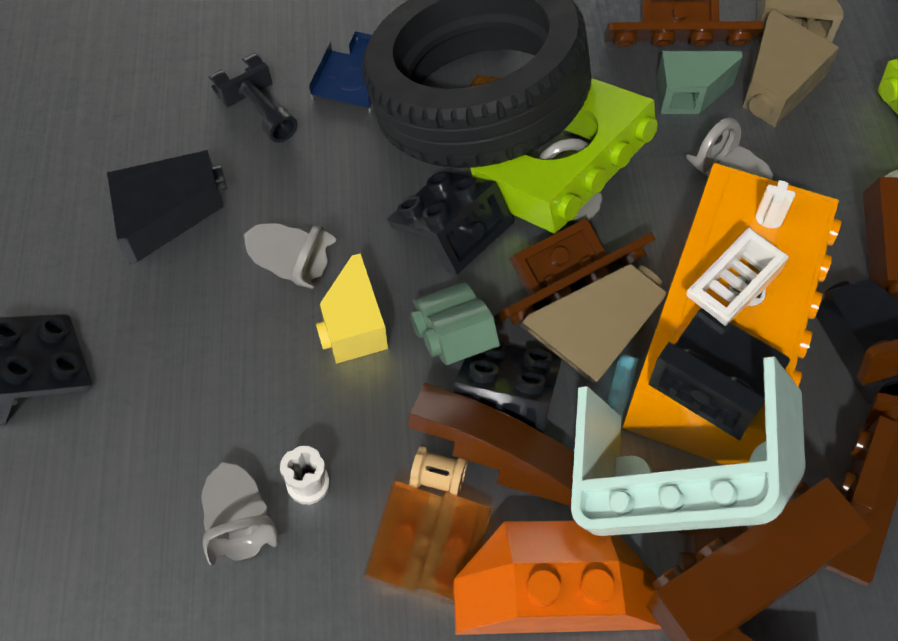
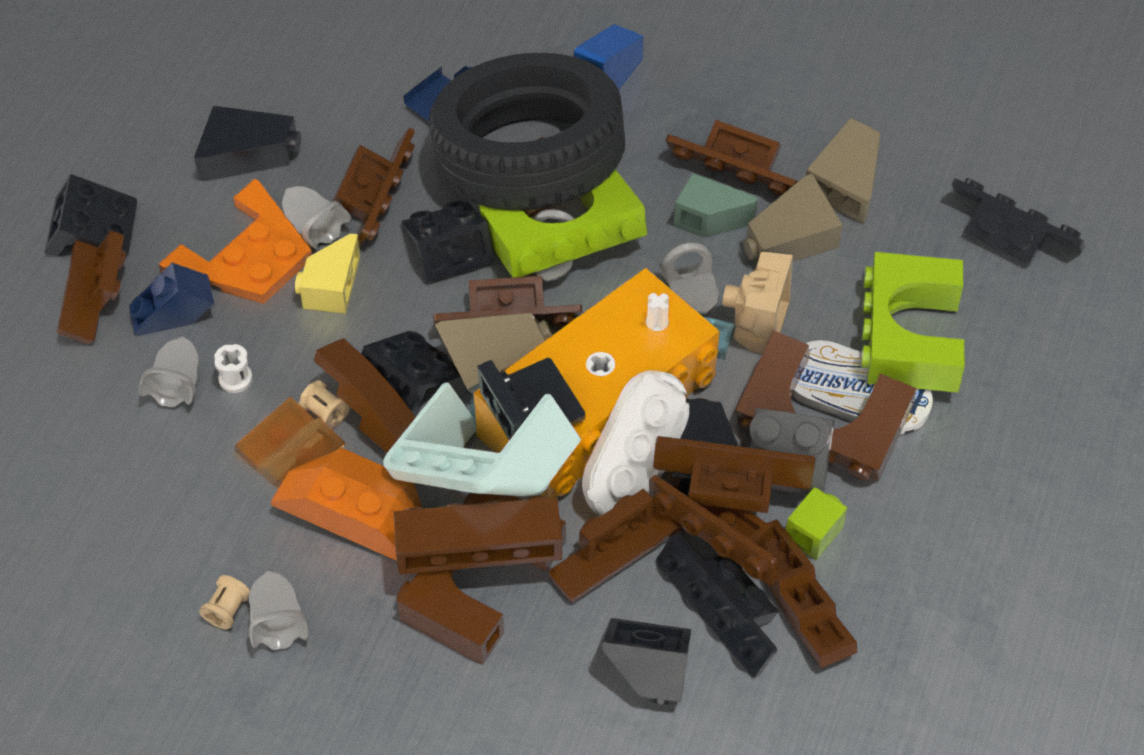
camera: 25 degrees right, 5 degrees down
black bar [208,52,298,143] -> none
sand green brick [409,282,500,365] -> none
white slope [686,228,789,326] -> none
none -> reddish brown bracket [57,230,126,344]
none -> dark blue slope [129,262,214,336]
none -> orange wing [159,179,312,304]
none -> reddish brown bracket [332,127,415,247]
none -> white tile [582,370,689,516]
none -> tan brick [722,252,793,354]

